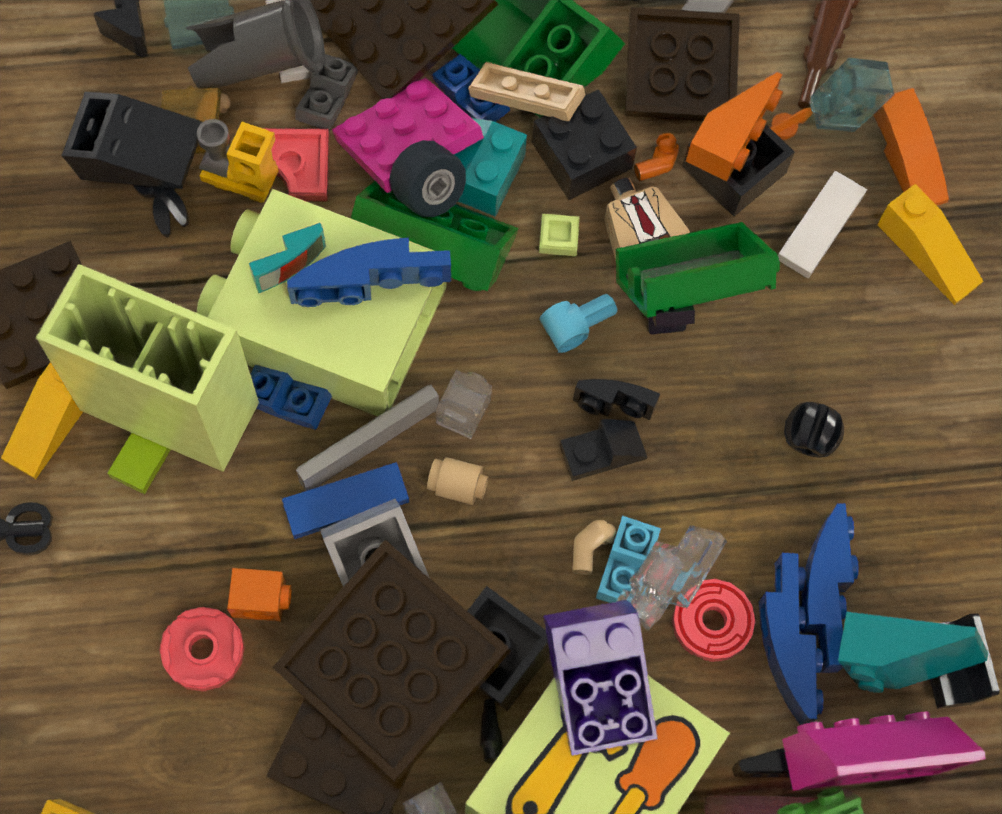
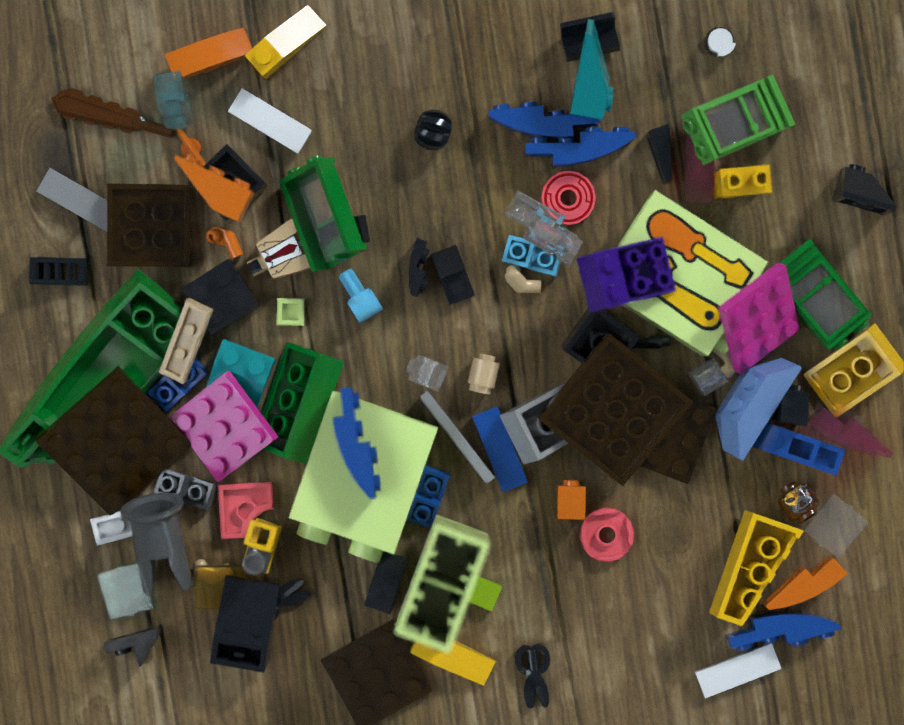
camera: 85 degrees left, 20 degrees up
teal slope [249,223,326,293] -> none
black wheel [390,140,466,217] -> none
dark pink slope [782,712,986,791] -> none

